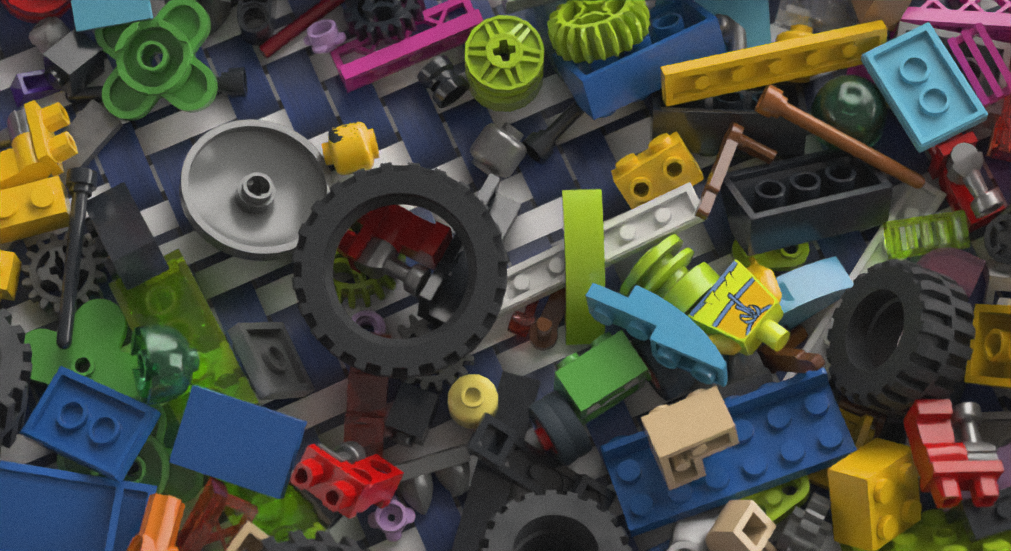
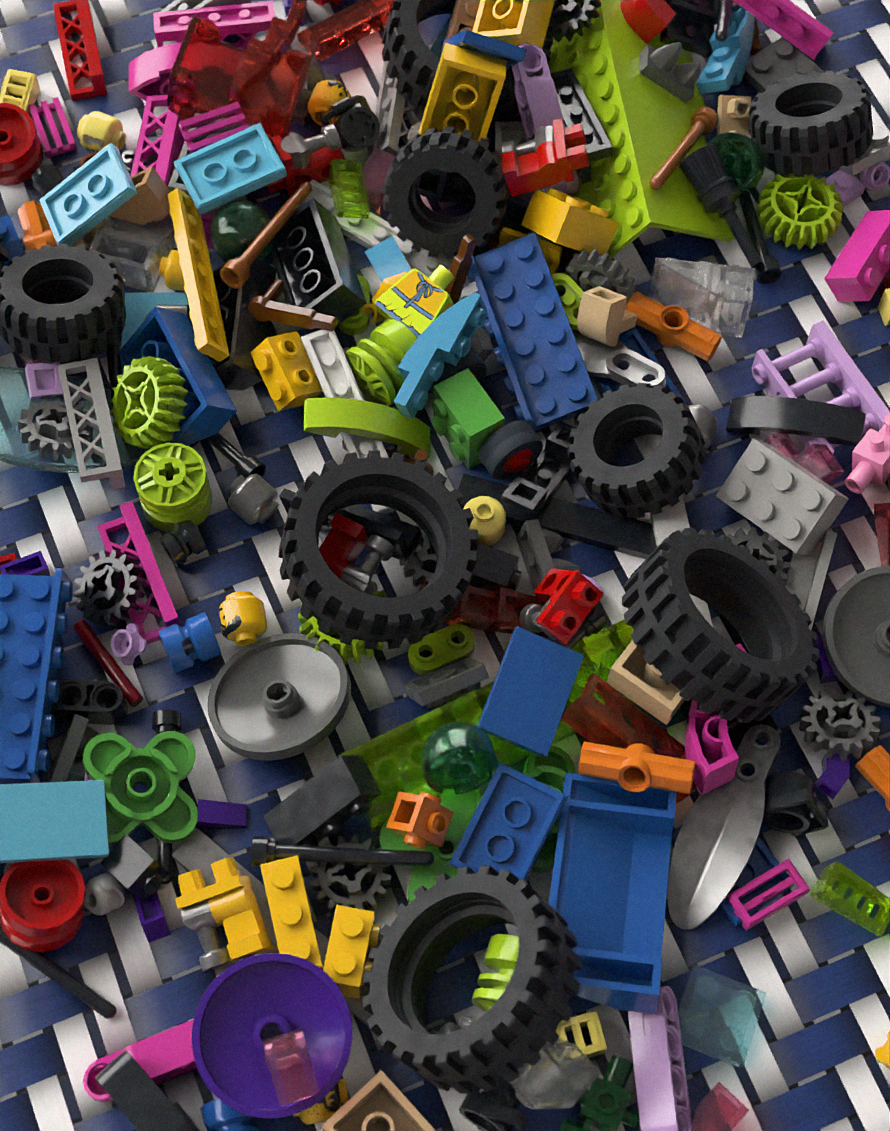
camera: 90 degrees left, 10 degrees down
tan brick [641,386,739,491] -> none
none -> blue wheel [158,612,222,673]
none -> dark purple piece [198,799,247,830]
none -> orange brick [386,792,454,850]
none -> lime plate [408,624,475,675]

